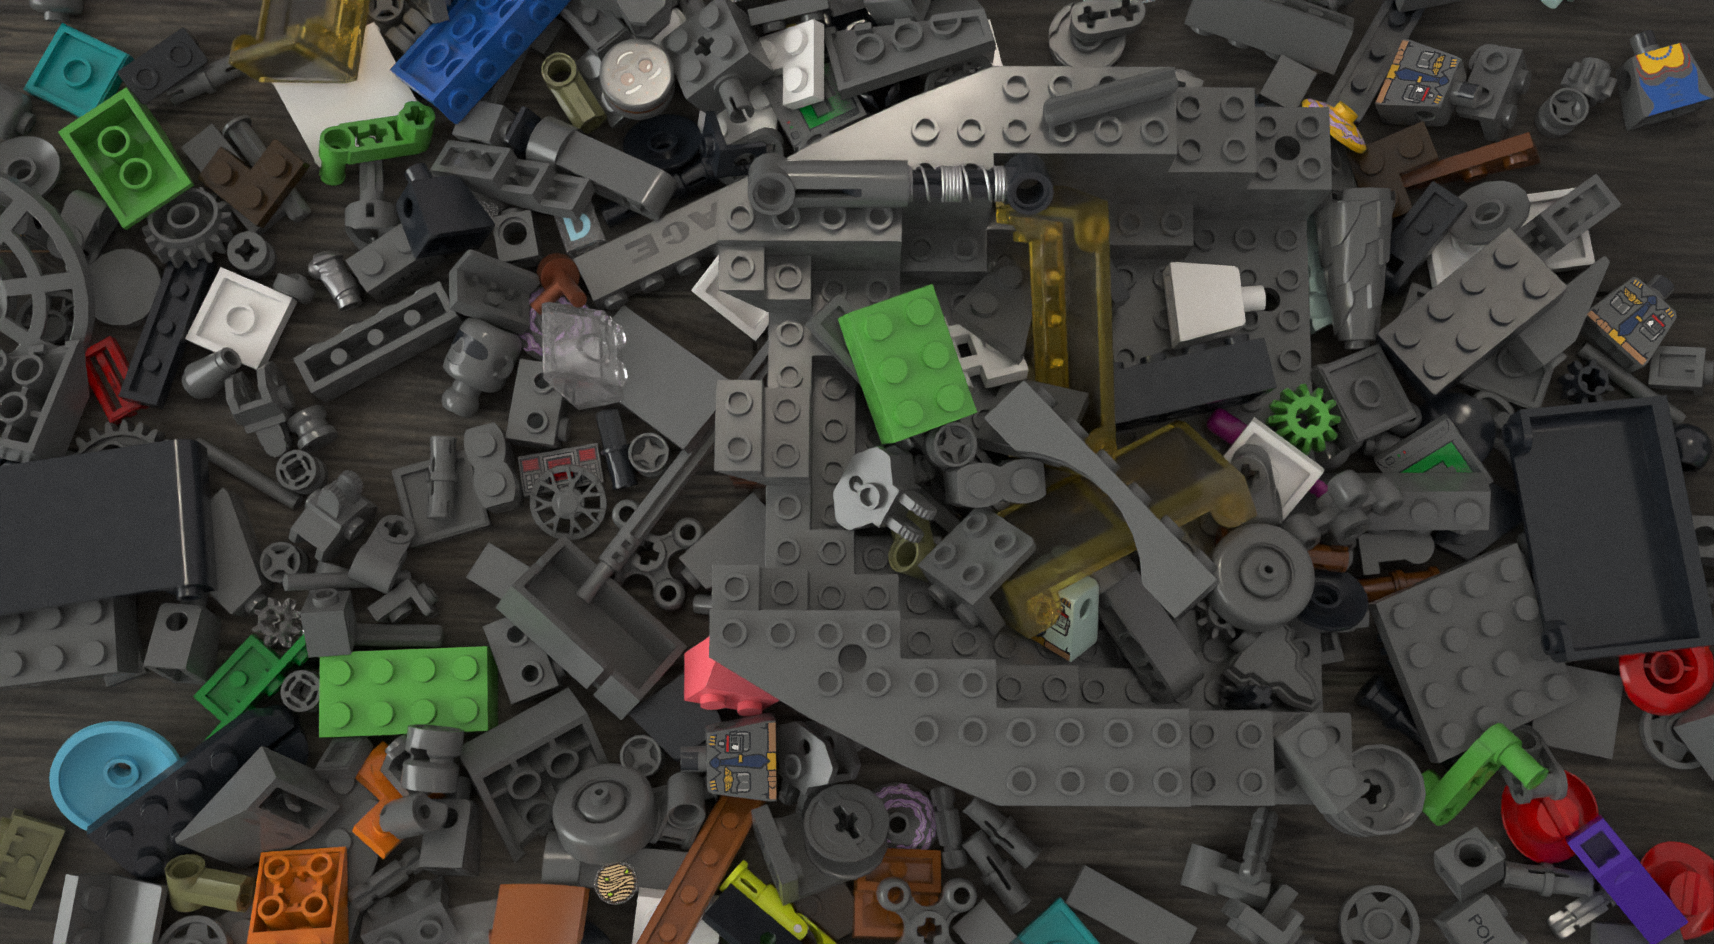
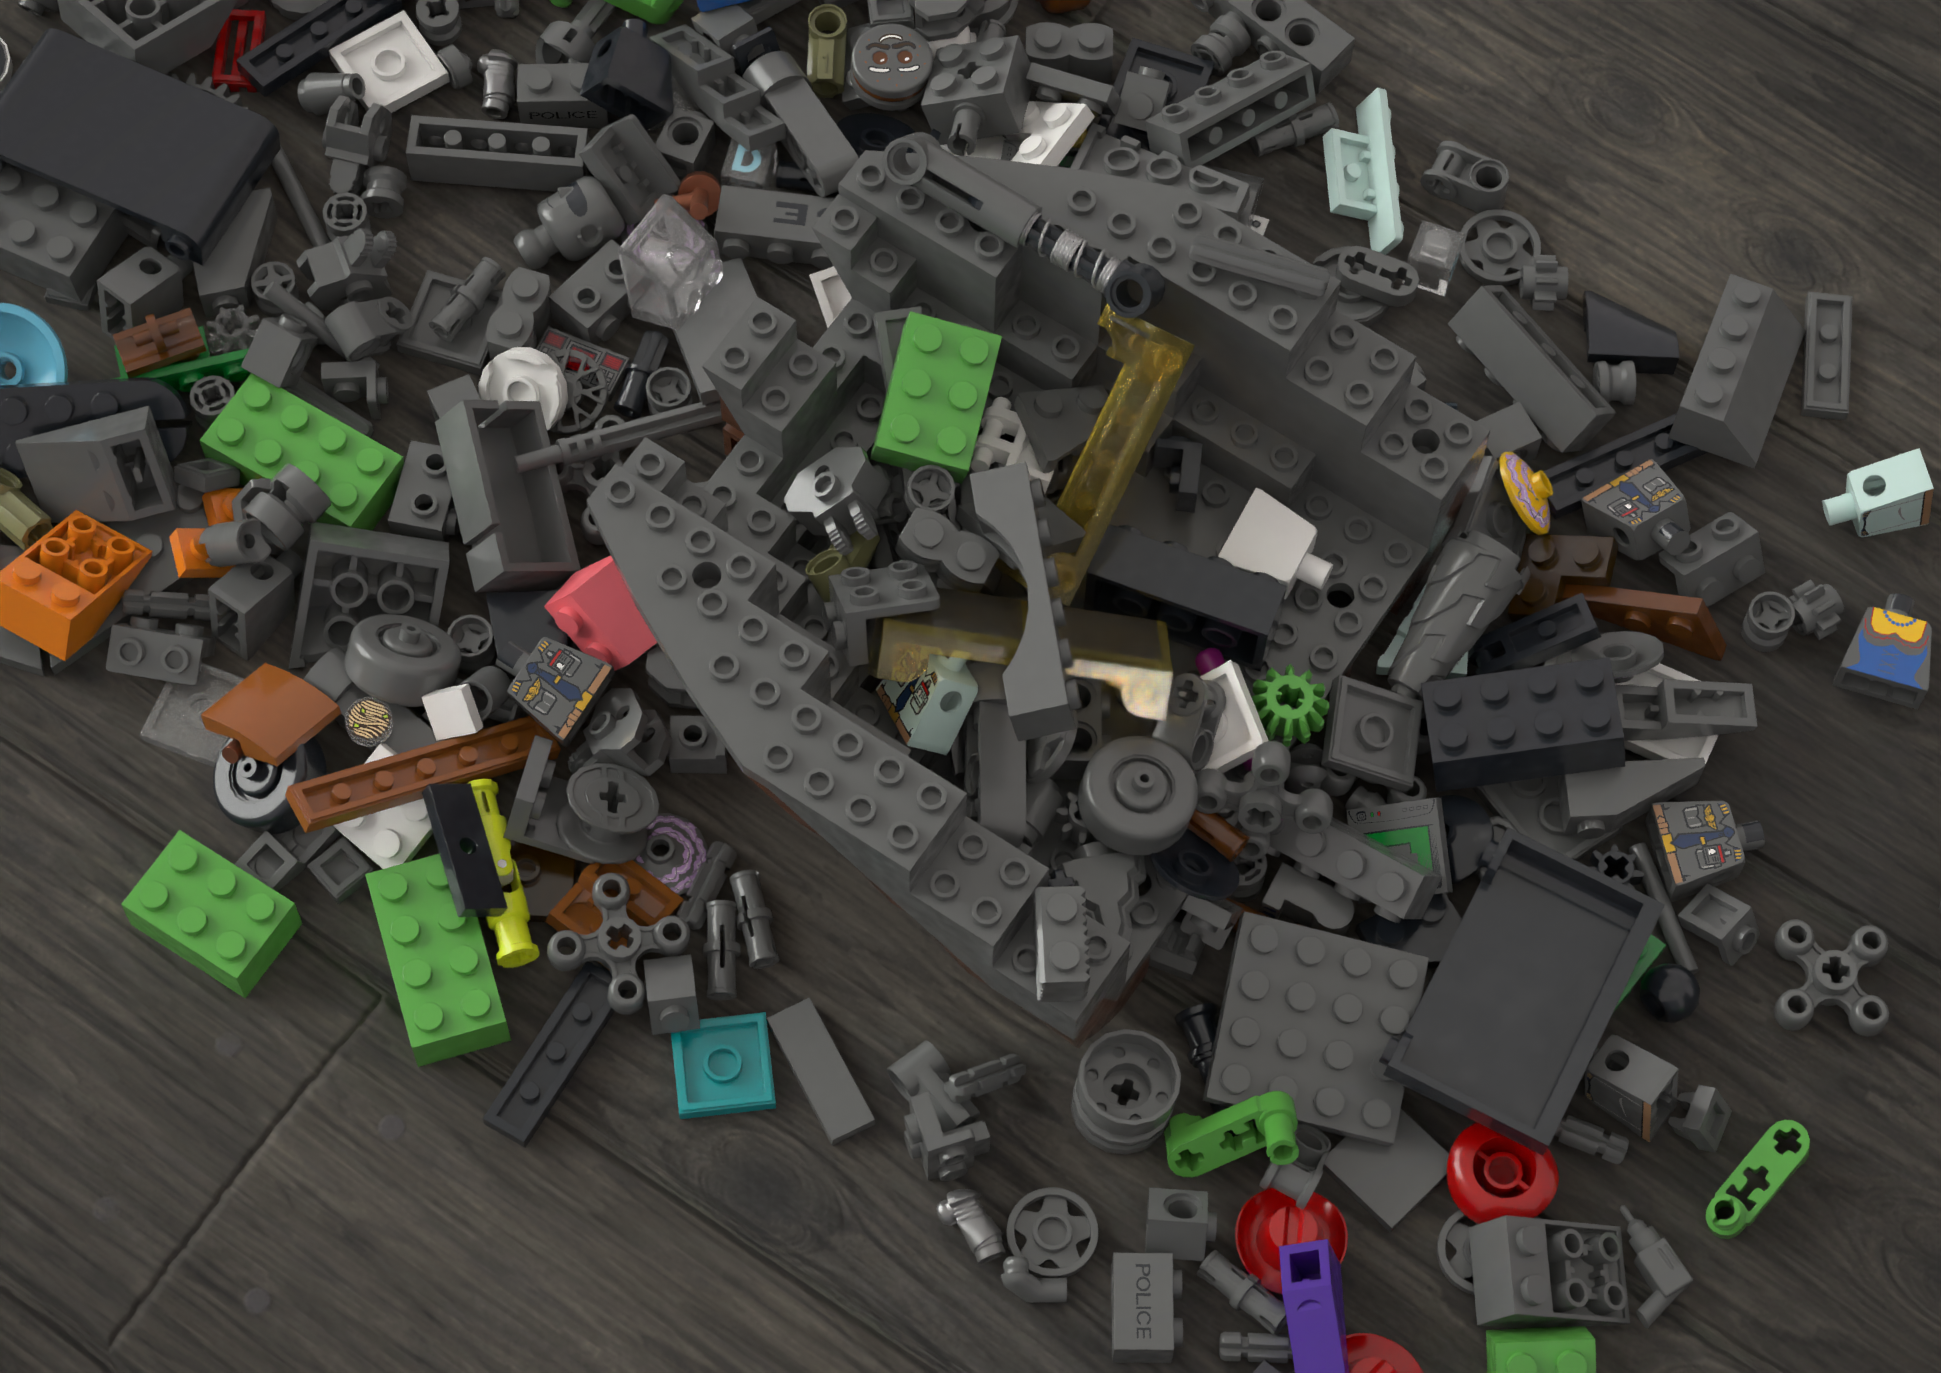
camera: 30 degrees right, 15 degrees down
none -> reddish brown hips [113,308,207,378]
none -> white tile [421,684,483,741]
none -> white tile [478,347,568,431]

